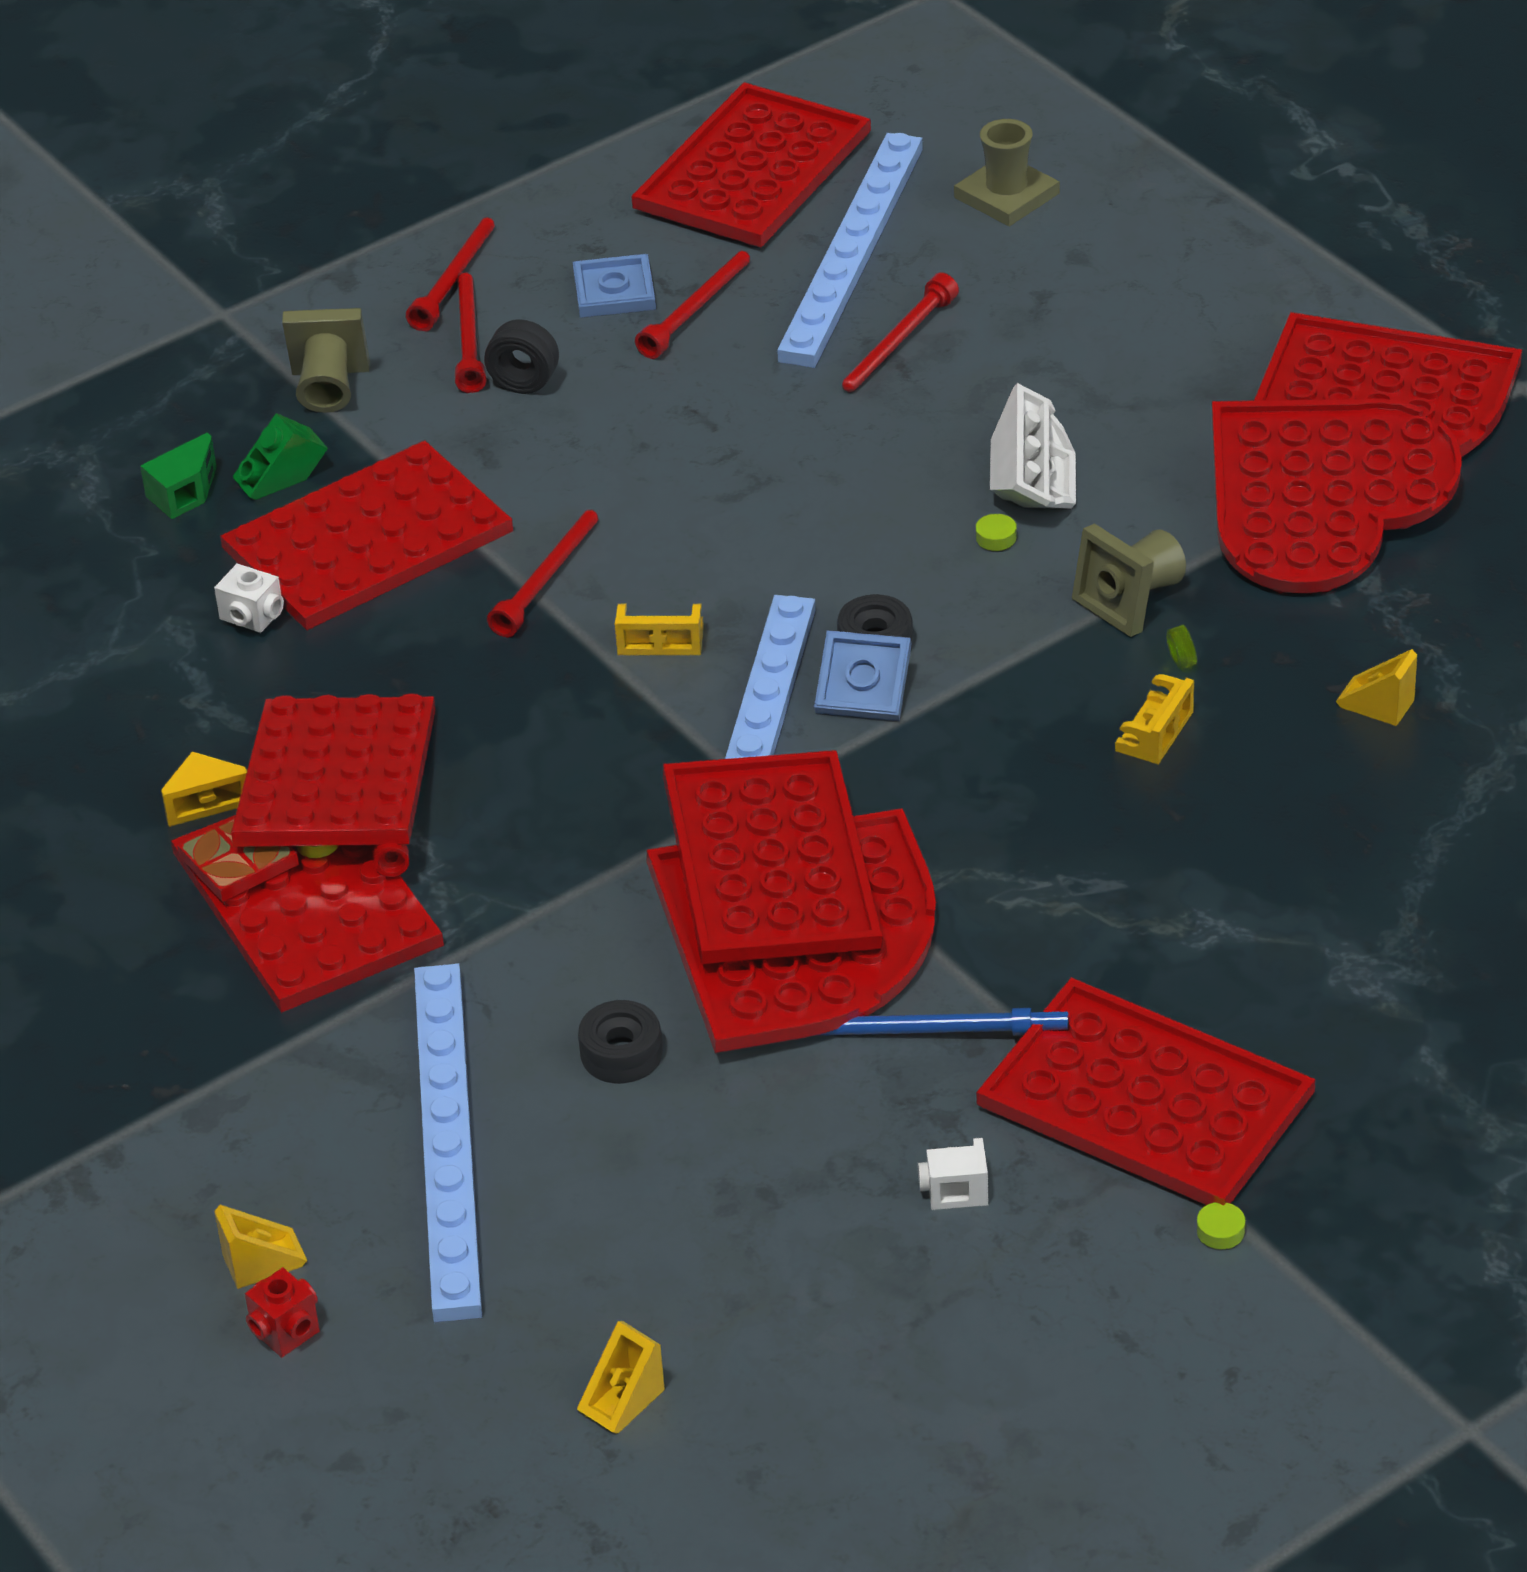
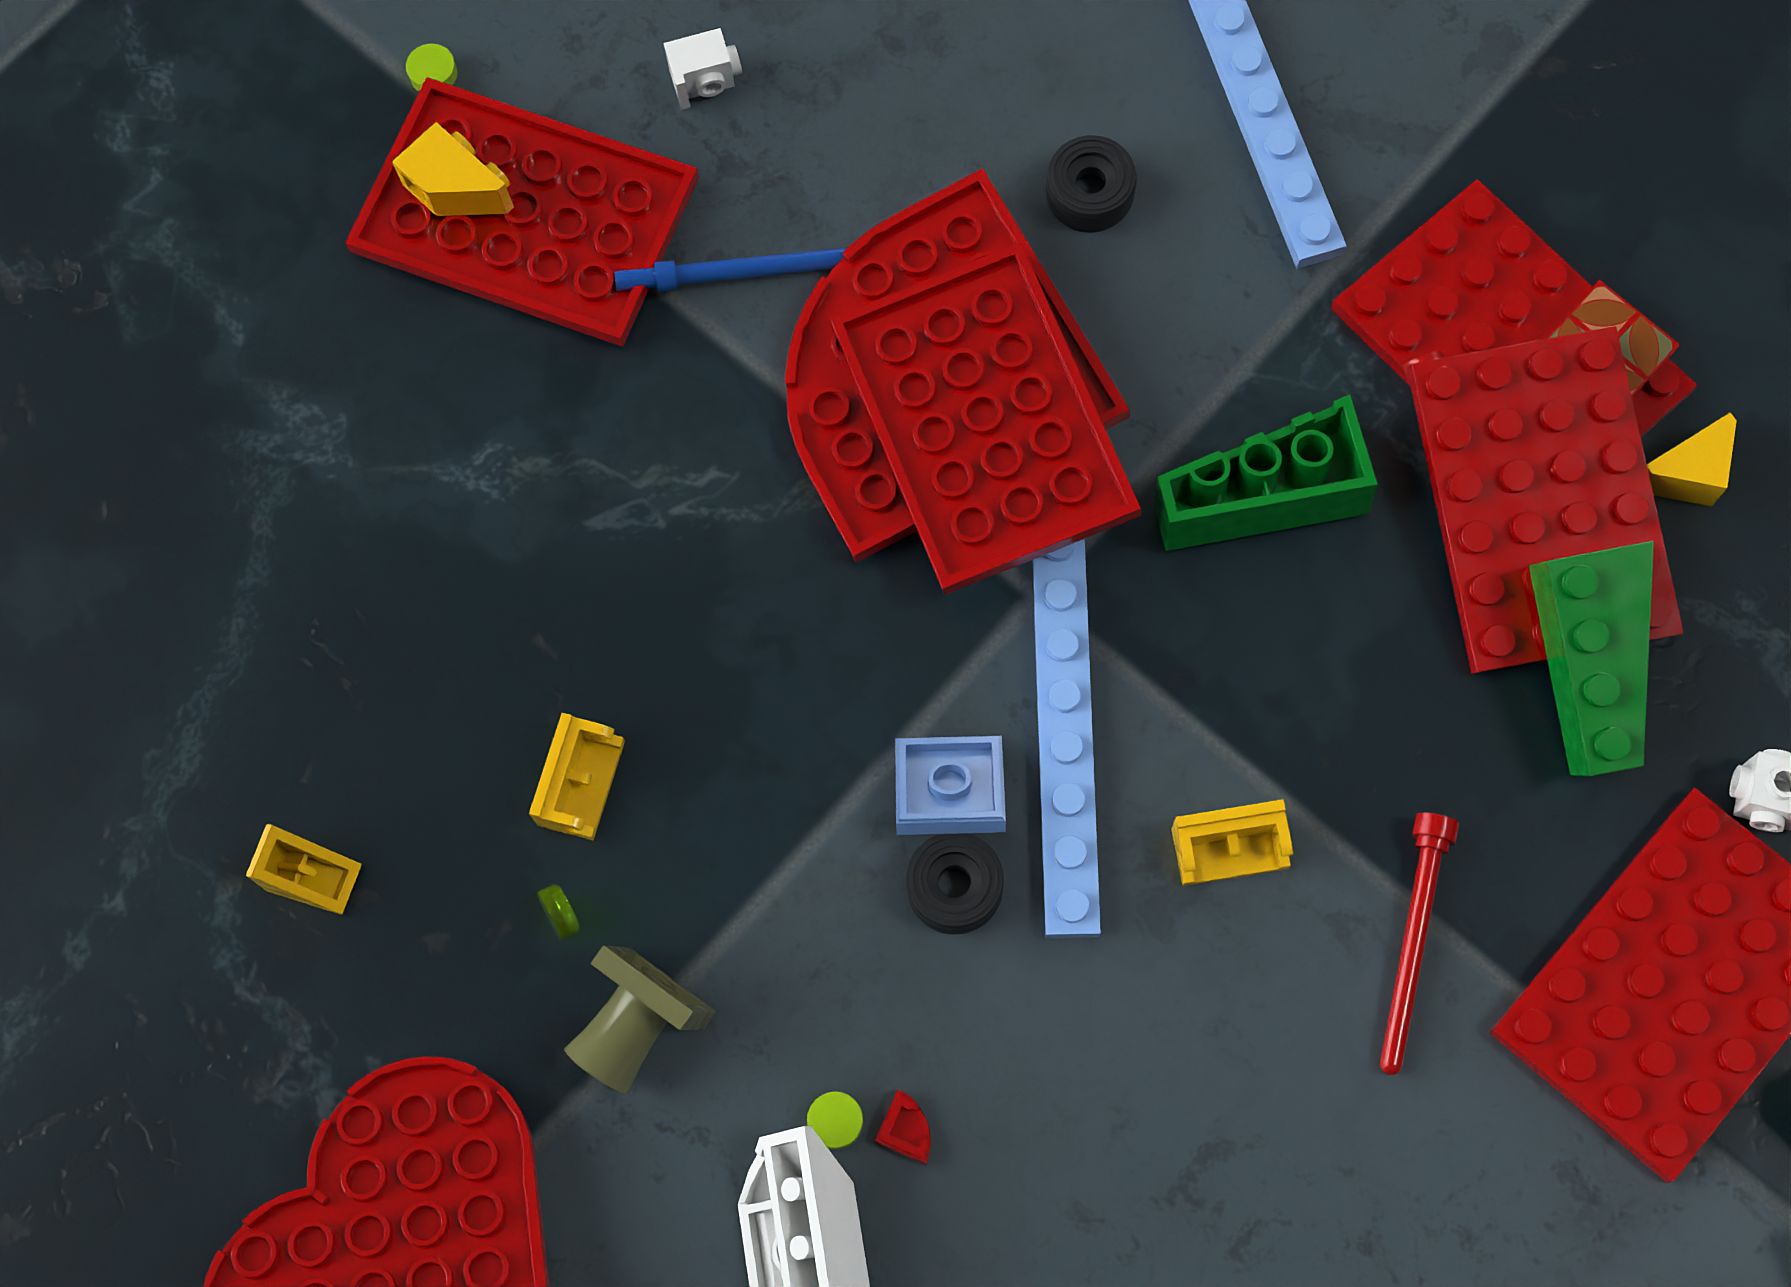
camera: 170 degrees right, 30 degrees up
none -> yellow slope [392,122,514,216]
none -> red tile [875,1089,931,1165]
none -> green wedge [1154,394,1378,551]
none -> green wedge [1529,541,1654,776]

